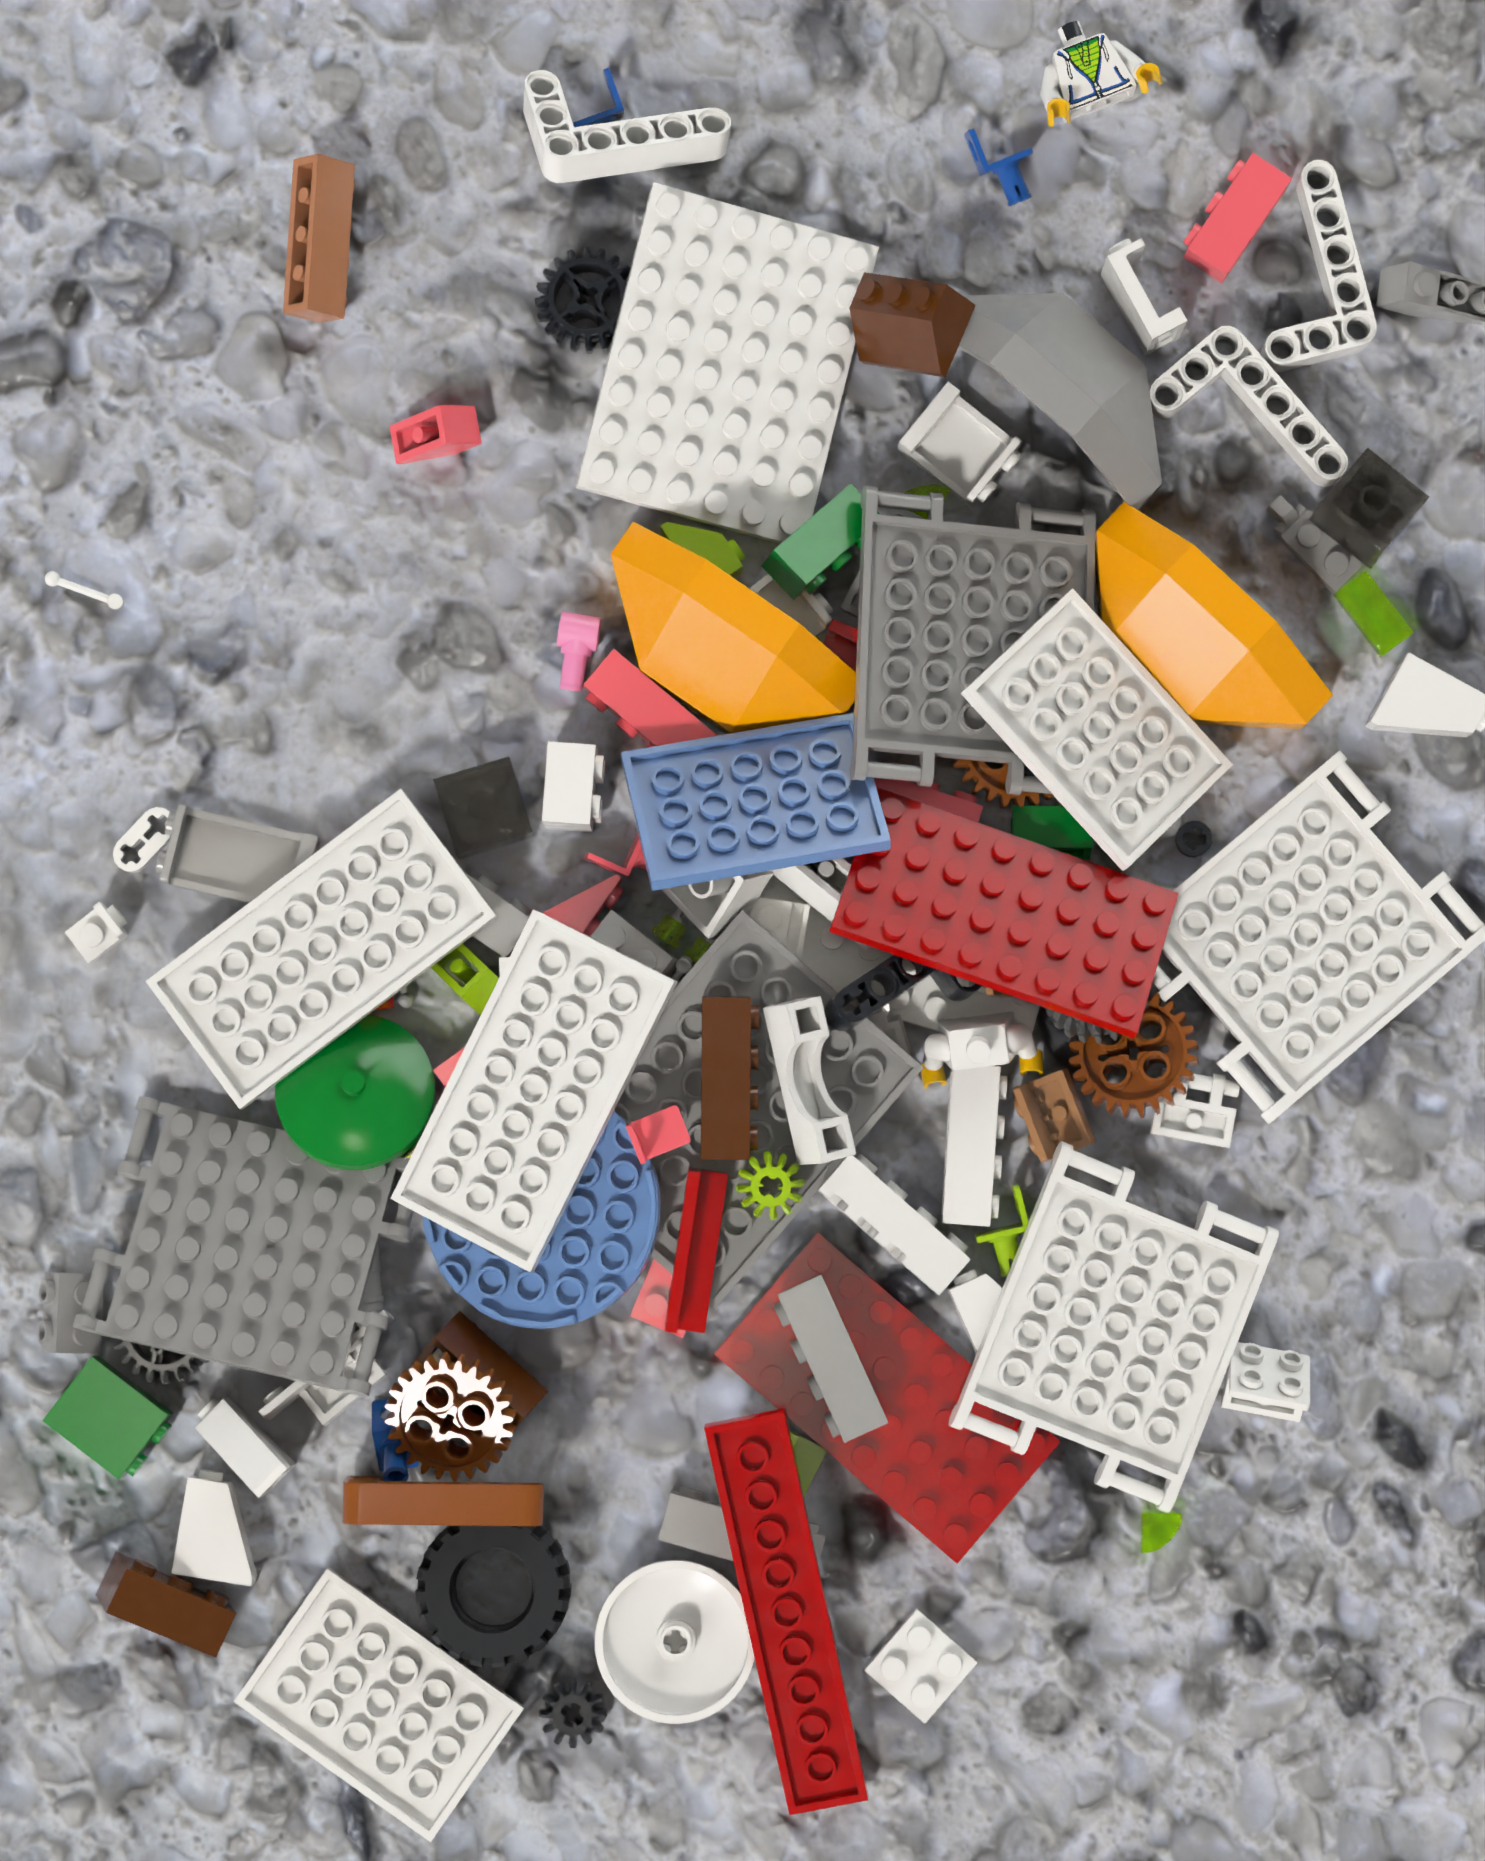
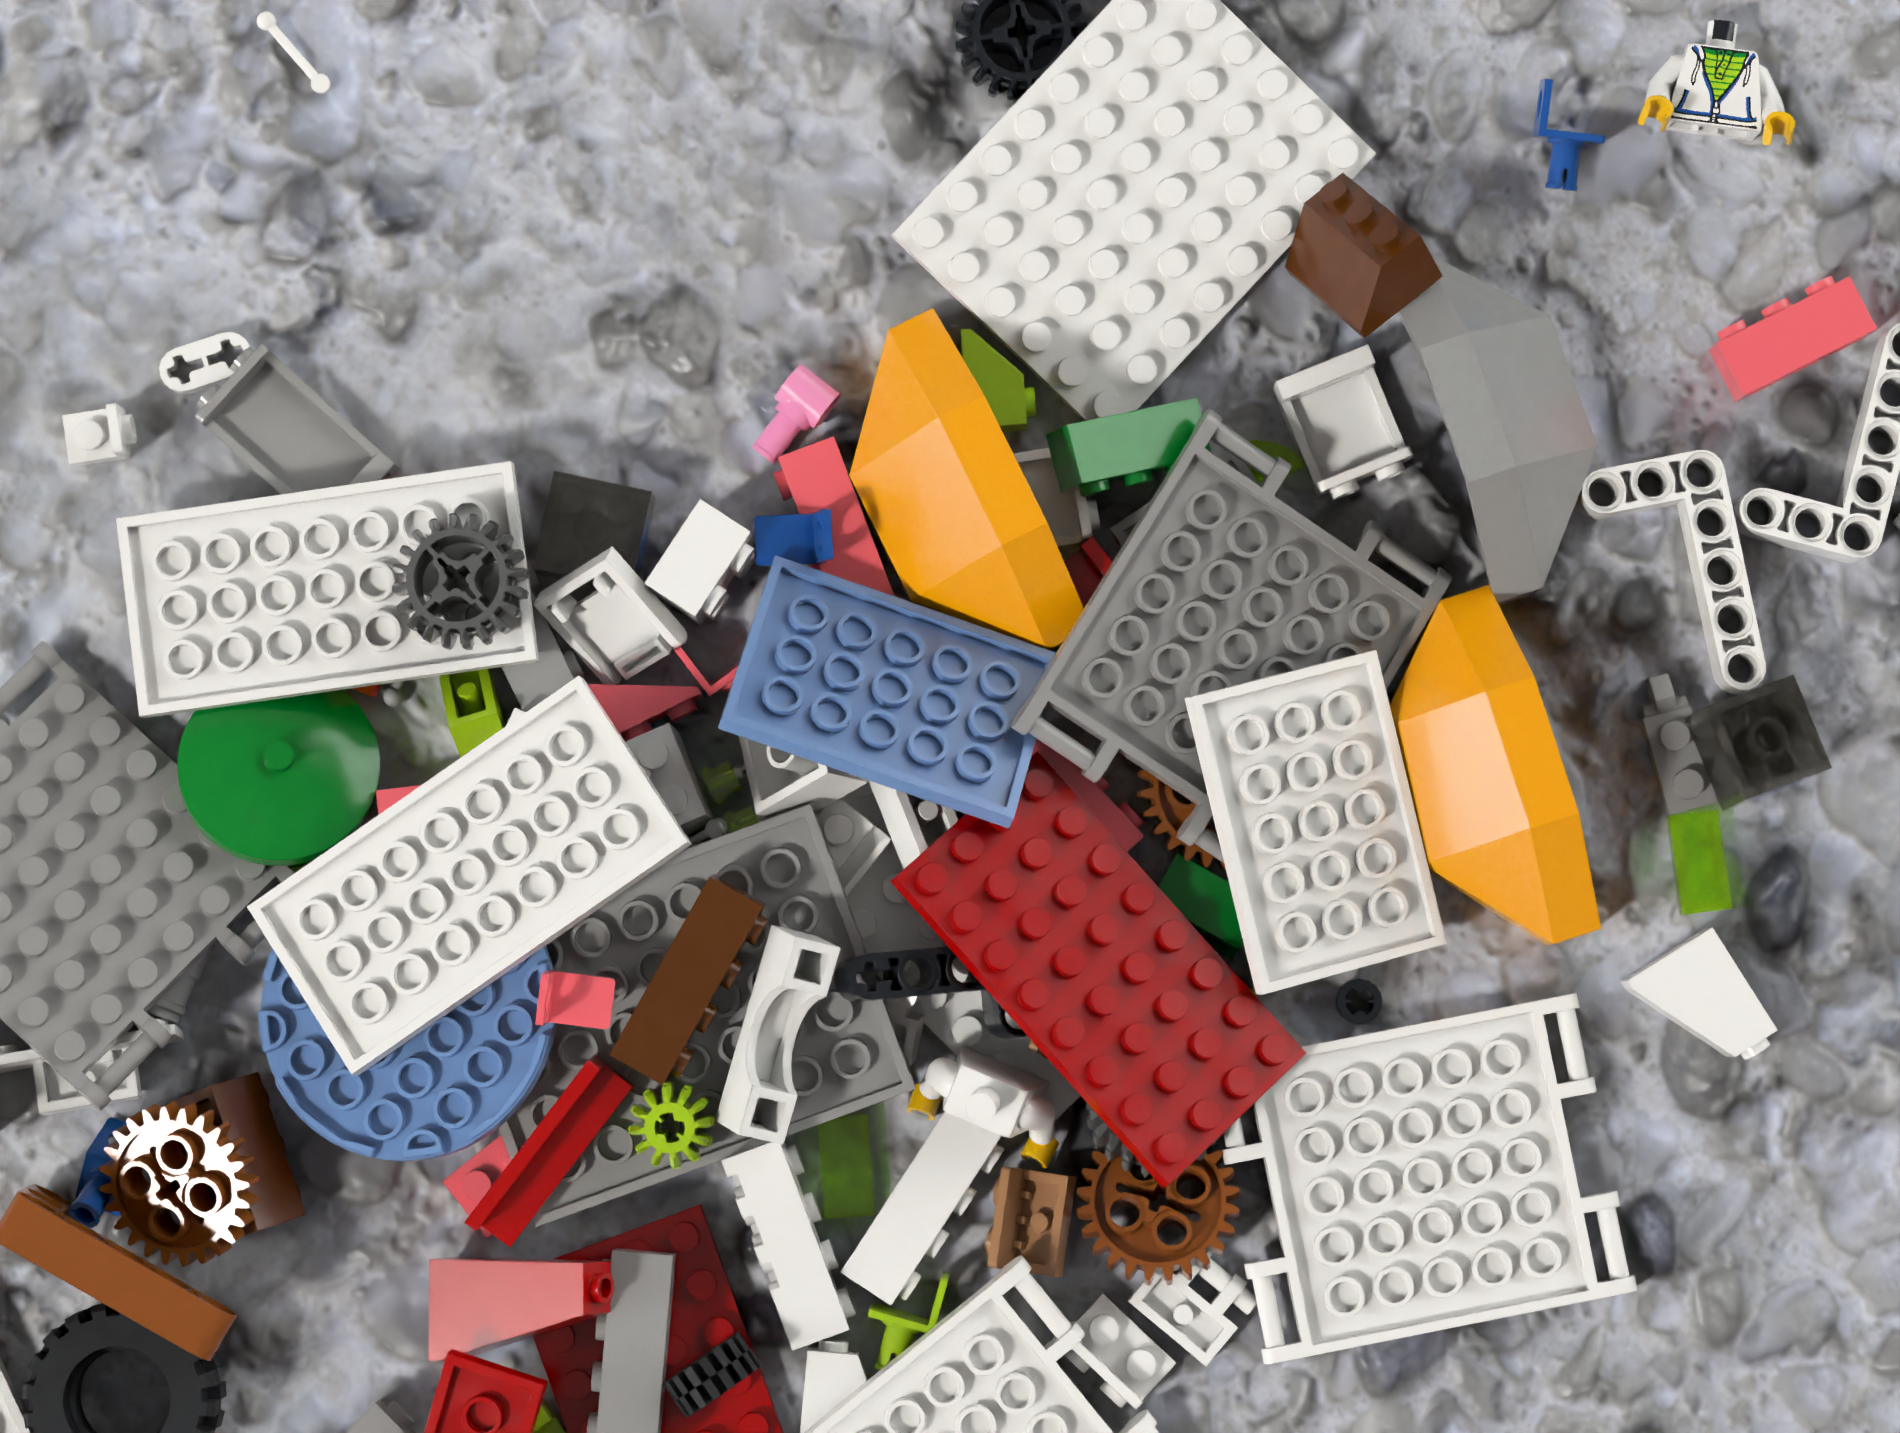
camera: 30 degrees right, 0 degrees up
coral slope [389,405,482,464] -> none
white panel [1100,238,1187,356] -> none
none -> dark grey gear [392,513,530,650]
none -> slope [428,1257,614,1361]
none -> white container [533,546,687,685]
none -> black tyre [663,1331,762,1418]
none -> blue bracket [753,509,833,566]
none -> clear neon green tile [818,1114,875,1219]
none -> white bracket [1065,1293,1176,1409]

